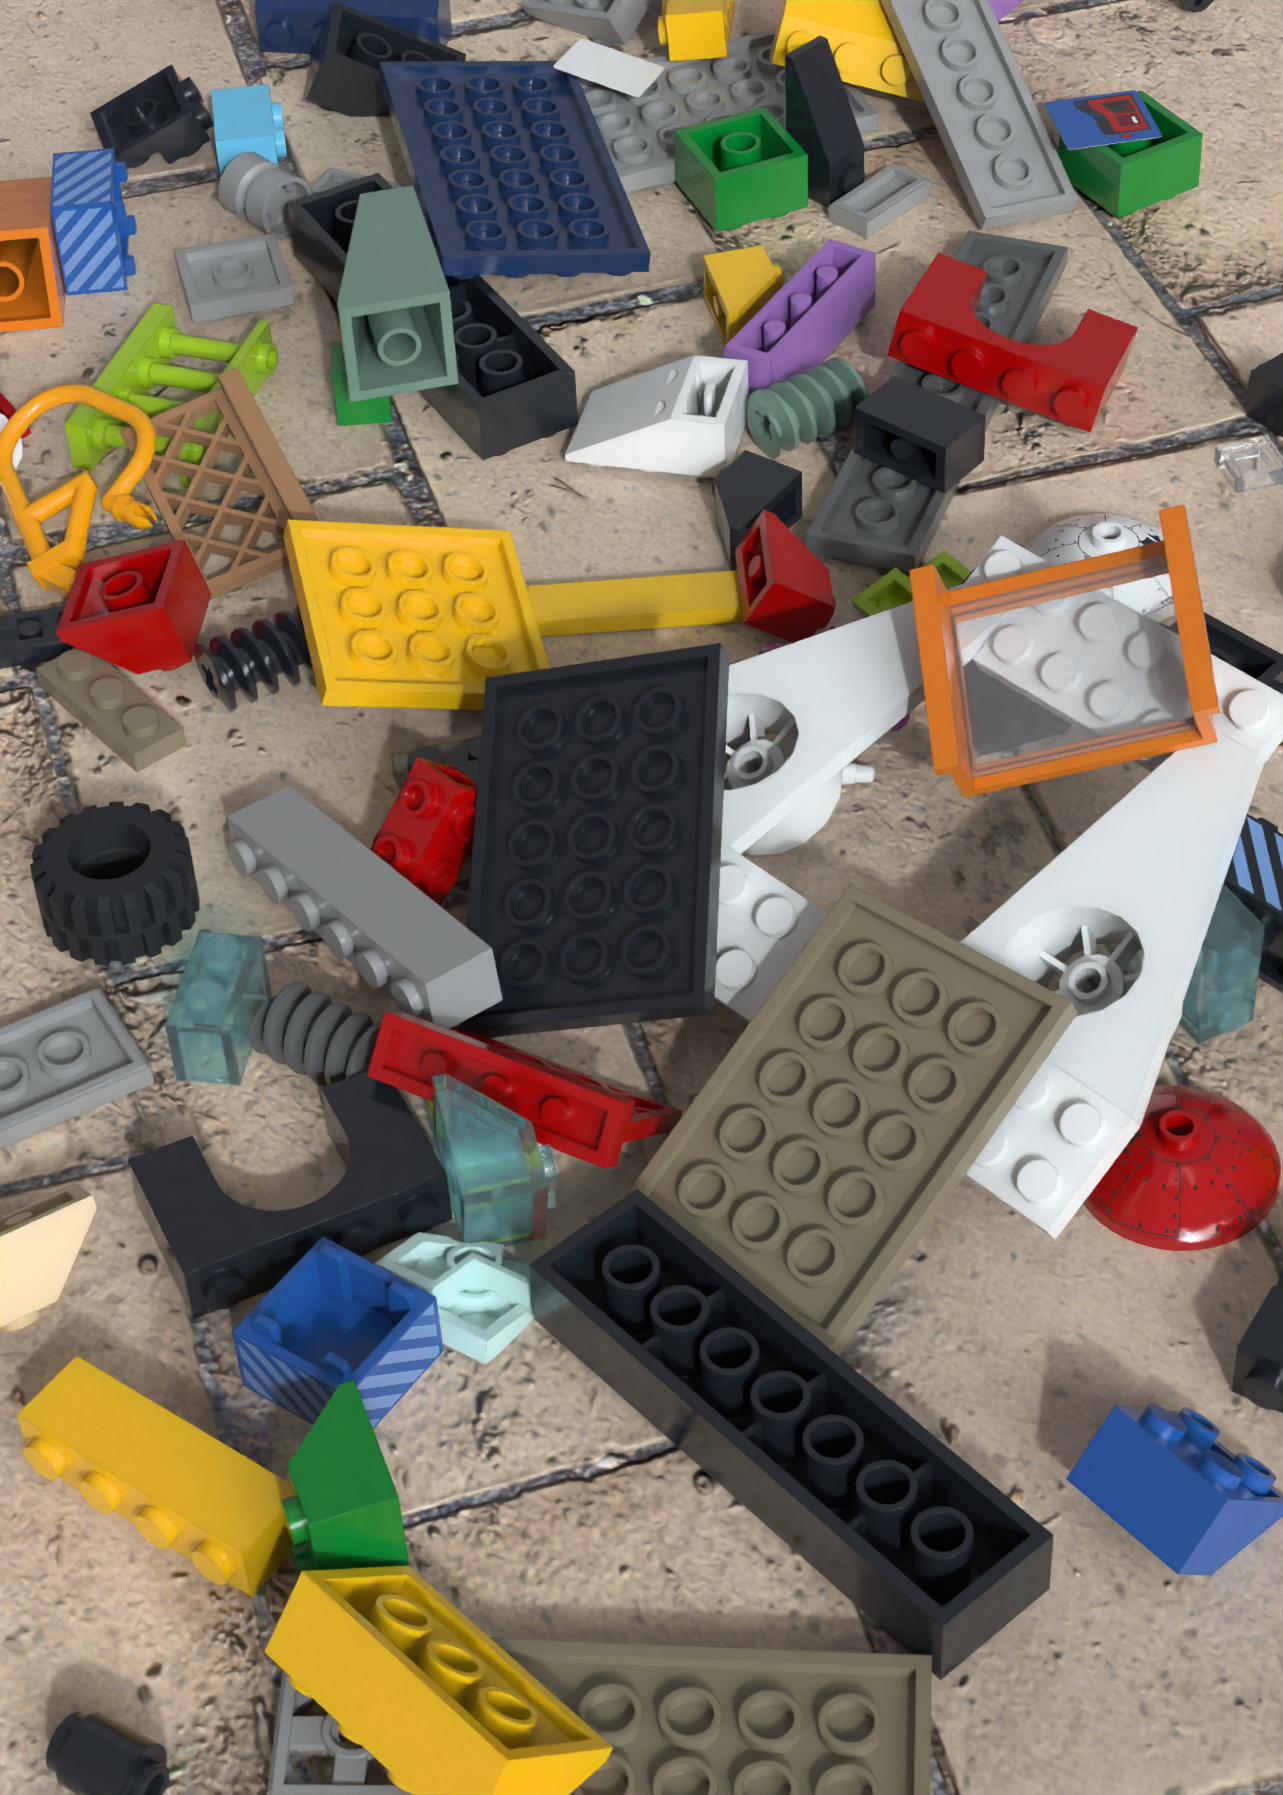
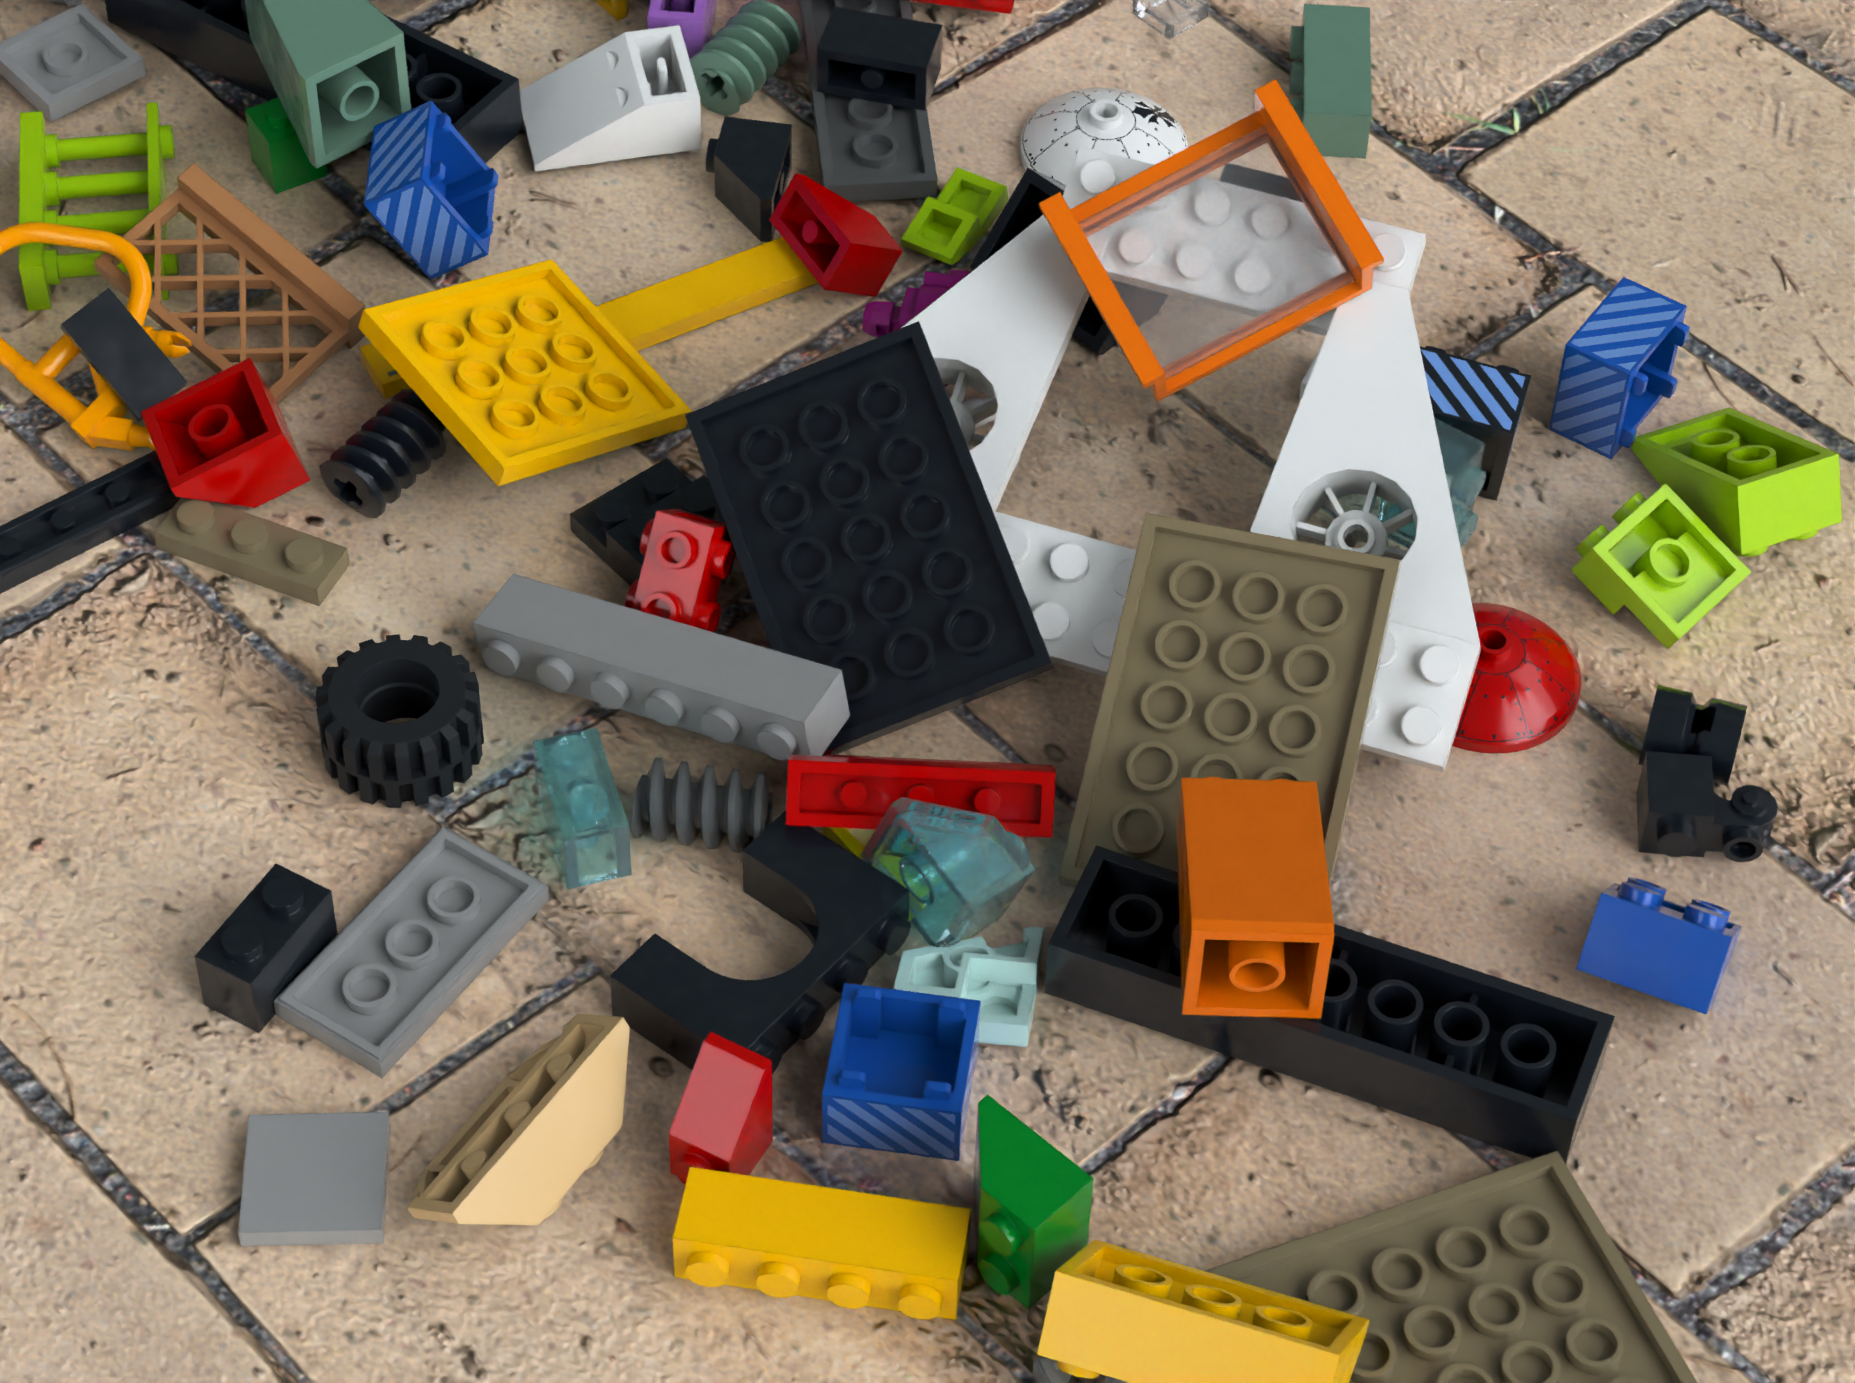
camera: 30 degrees left, 5 degrees up
none -> black tile [61,288,187,422]
none -> blue container [363,100,499,280]
none -> slope [668,1032,773,1185]
none -> orange slope [1177,777,1335,1019]

